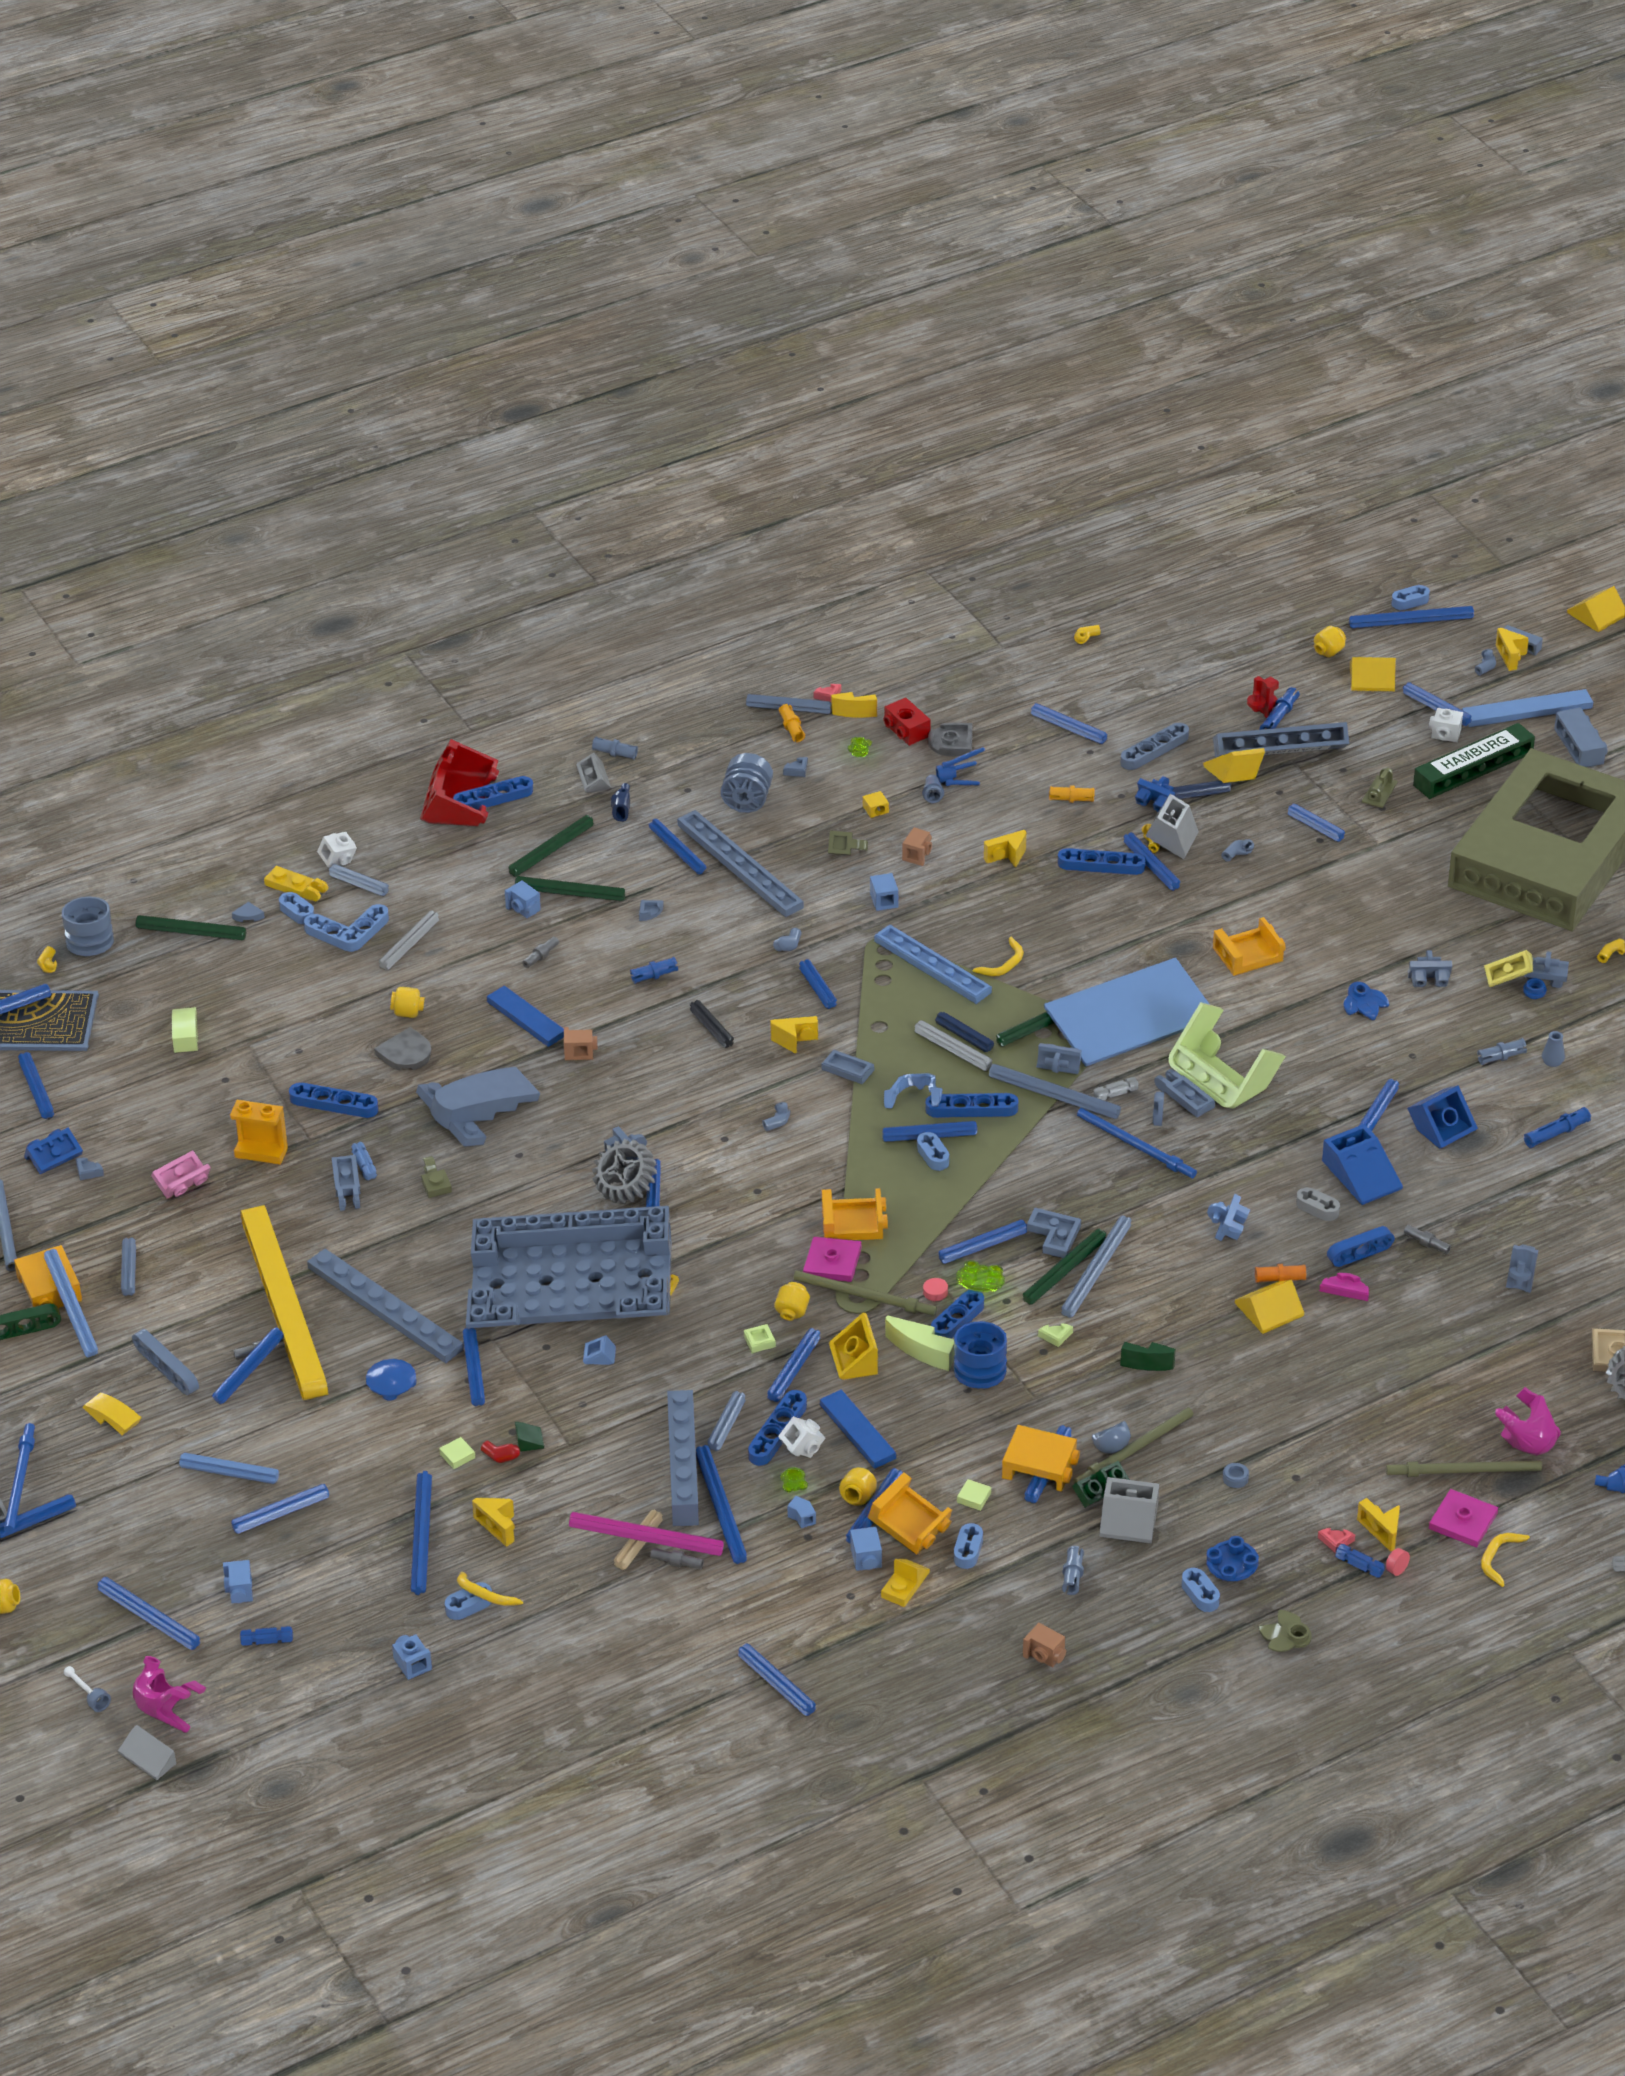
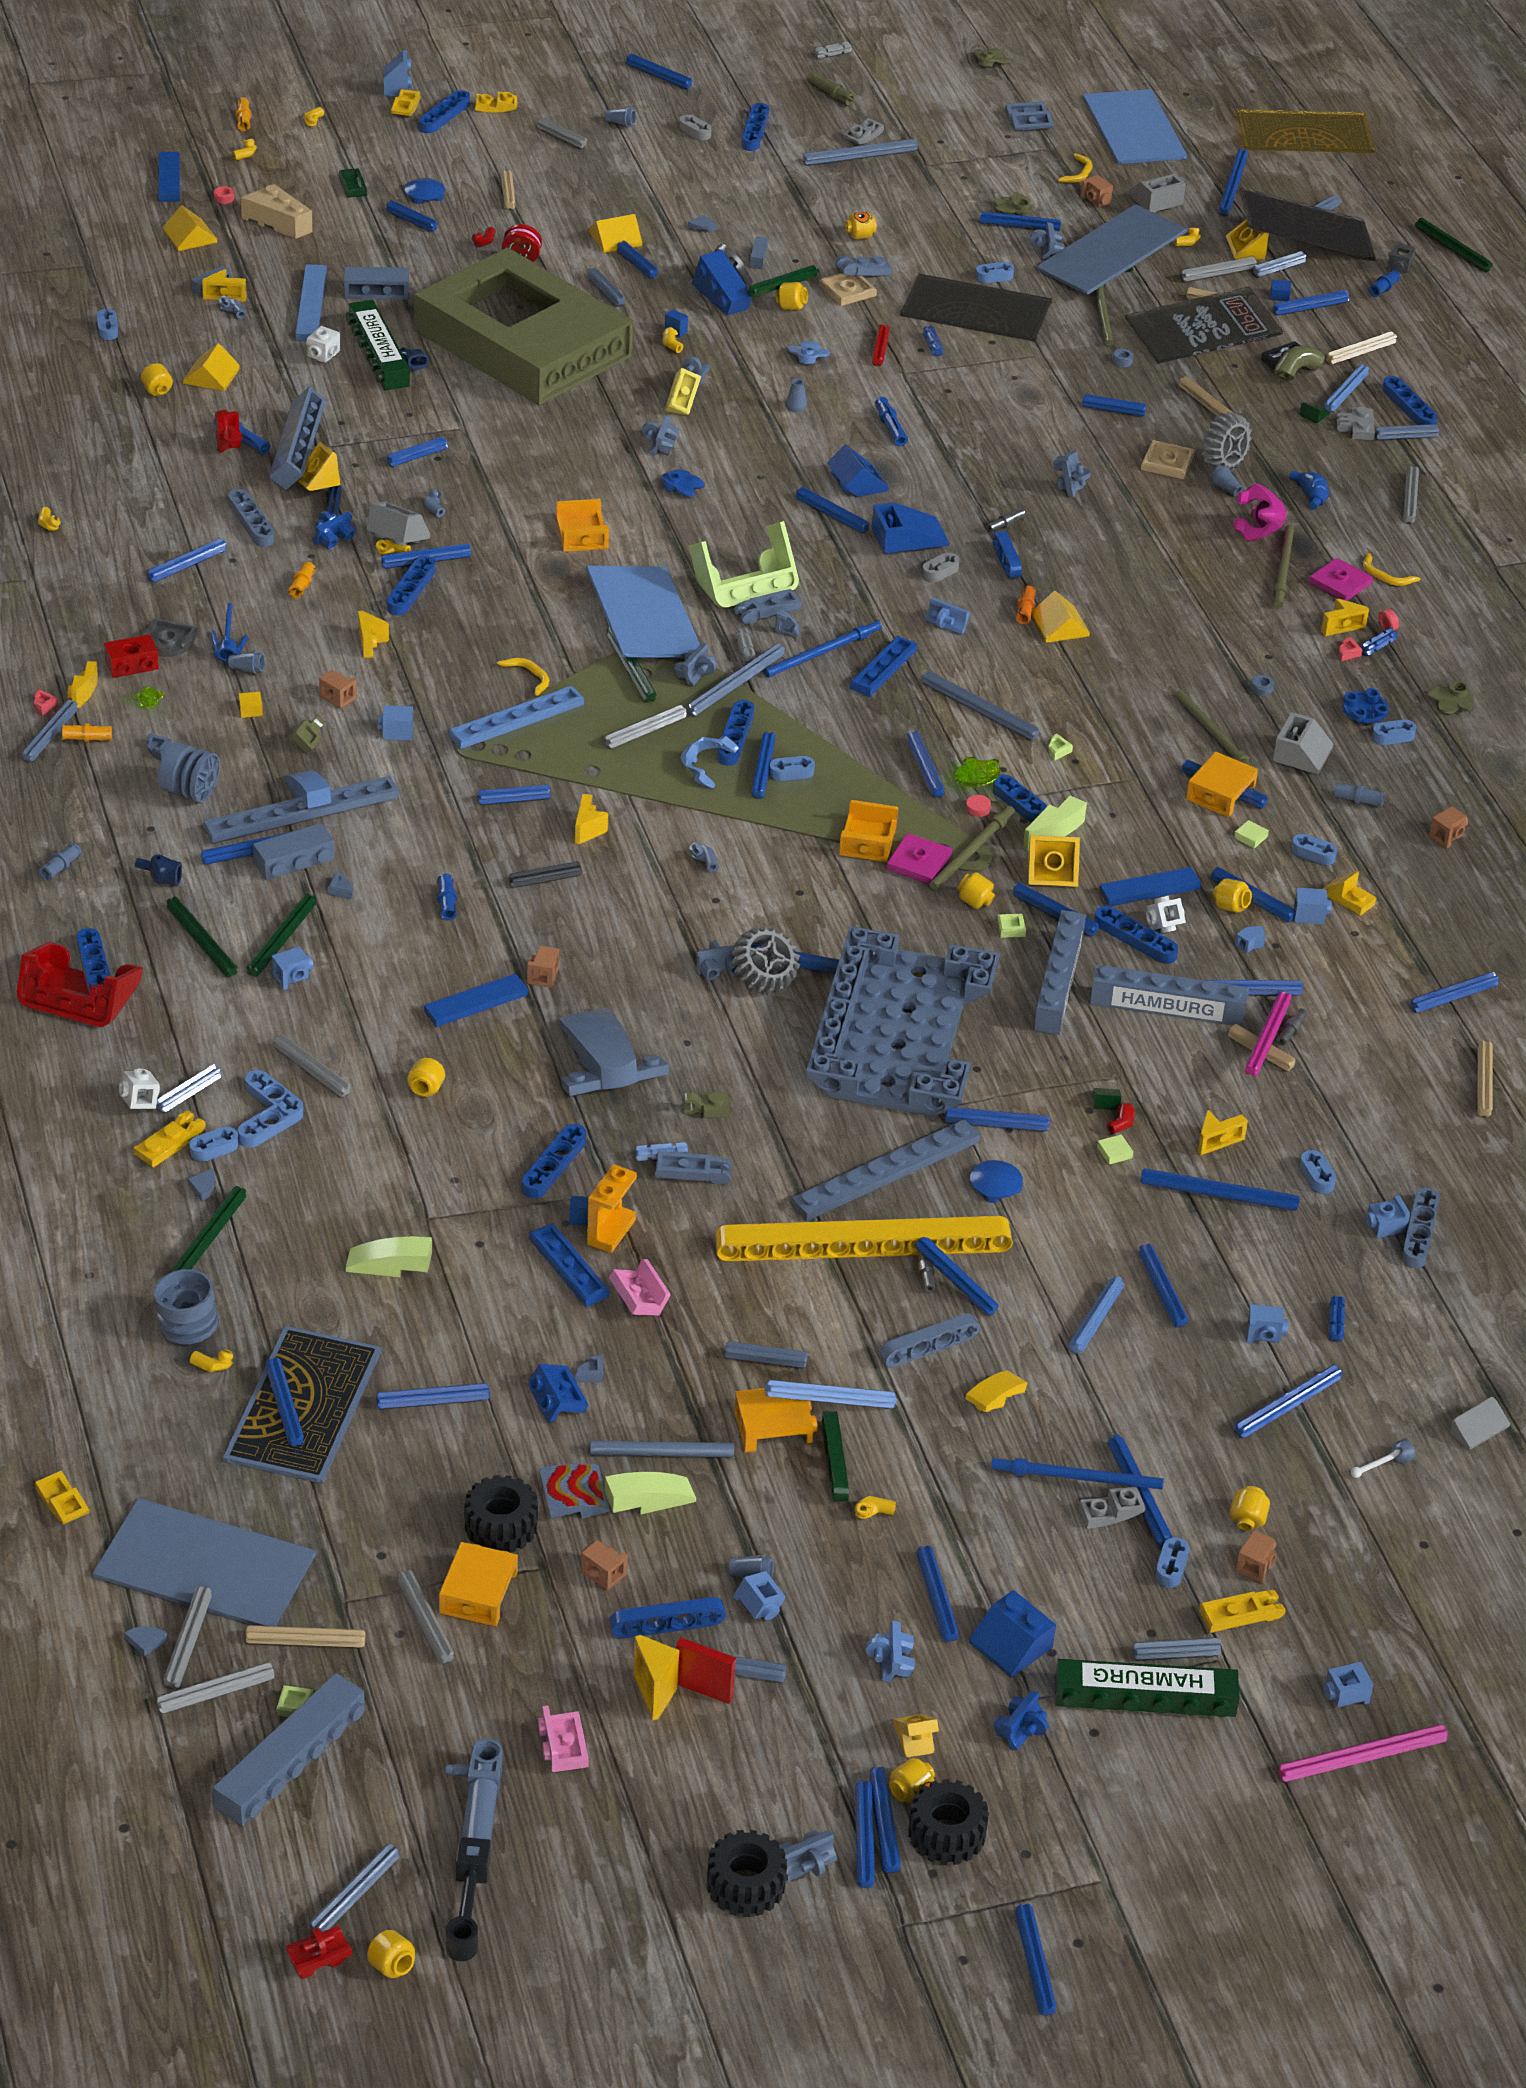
camera: 80 degrees left, 0 degrees up
dark pink piece [133,1656,206,1733] -> none
flat silver tile [374,1027,431,1070] -> none
yellow animal [457,1572,523,1606] -> none
flat silver bar [522,937,559,968] -> none
light grey slope [576,753,611,793] -> none
medium blue slope [583,1335,616,1365] -> none
sand blue axle [707,1391,746,1451] -> none
sand blue arm [773,928,801,952] -> none
clear neon green plate [780,1467,808,1492] -> none
sand blue tile [821,1050,874,1084] -> none
light orange panel [868,1472,952,1555] -> none
dark blue axle [935,1012,994,1052] -> none
blue wheel [954,1321,1007,1389] -> none
dark green axle [1023,1228,1106,1305] -> none
sand blue plate [1027,1208,1081,1258] -> none
dark green slope [1072,1461,1130,1508] -> none
sand blue hair [1092,1421,1131,1453] -> none
dark green slope [1120,1342,1176,1371] -> none
dark pink tile [1319,1273,1369,1301] -> none
blue axle [1349,606,1474,629] -> none
olive hinge [1362,767,1398,808] -> none
blue axle [1403,682,1472,726] -> none
sand blue pin [1477,1038,1527,1065] -> none
blue plate [1523,978,1547,999] -> none
none -> sand blue brick [253,823,334,880]
none -> medium blue slope [284,770,331,809]
none -> dark blue piece [400,347,429,370]
none -> blue tile [529,1223,610,1307]
none -> blue tile [850,636,918,697]
none -> sand blue brick [1034,910,1086,1035]
none -> sand blue cone [1210,466,1243,496]
none -> sand blue beam [1402,1187,1440,1268]
none -> tan axle [1477,1040,1493,1117]

